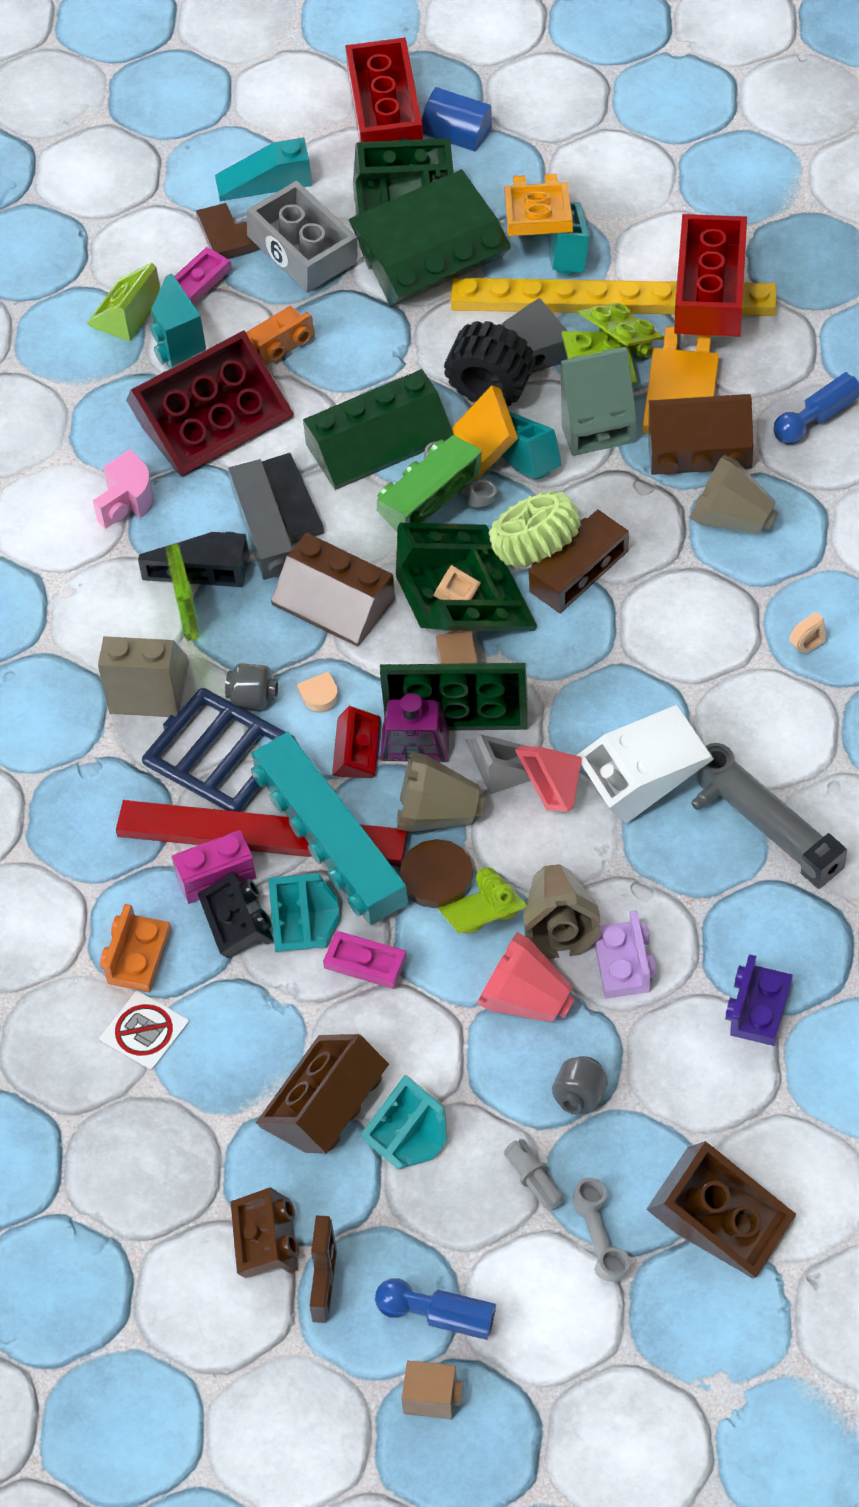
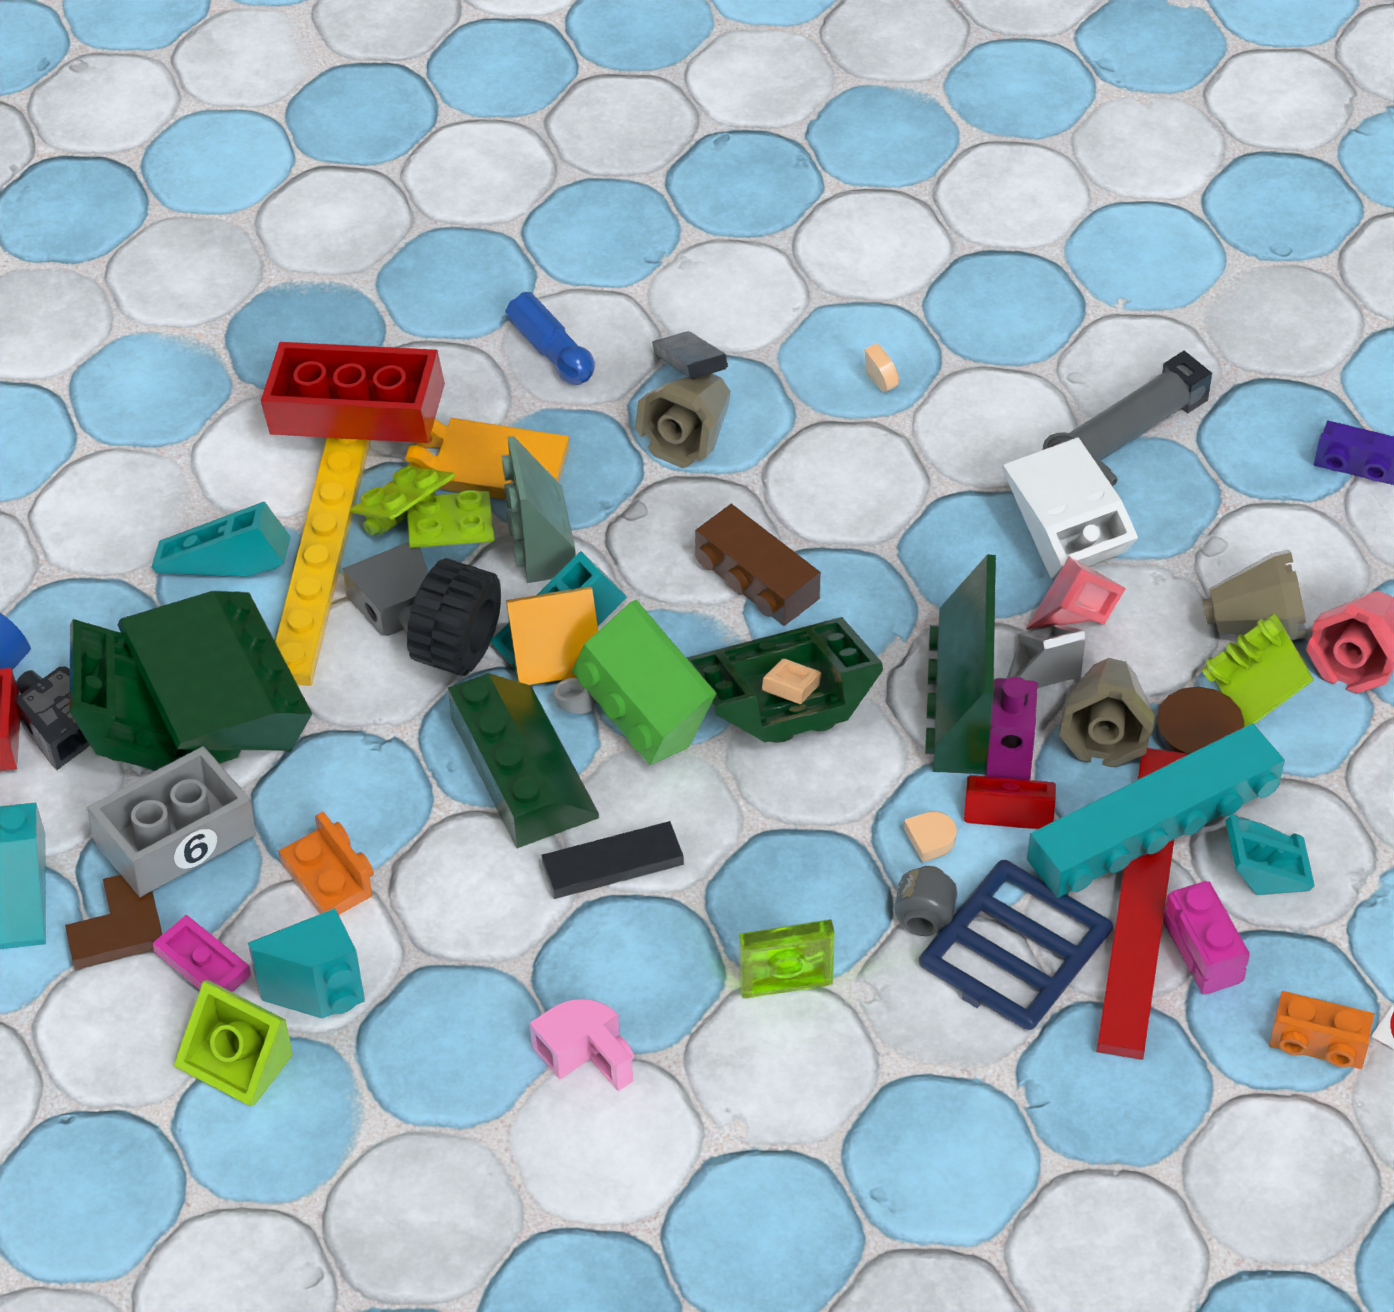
camera: 90 degrees left, 5 degrees down
dark tan slope [98,636,189,717] -> none
dark red slope [126,330,294,477] -> none
black slope [138,532,249,587] -> none
black bracket [197,872,274,958] -> none
dark grey brick [228,459,293,580] -> none
slope [271,532,395,647] -> none
dark pink plate [323,930,407,989] -> none
medium nougat brick [436,631,478,664] -> none
yellowish green gear [489,491,581,567] -> none
light orange tile [504,173,573,236] -> none
lavender bracket [594,910,656,999] -> none
reddish brown slope [648,394,754,475] -> none
none -> tile [652,331,728,379]

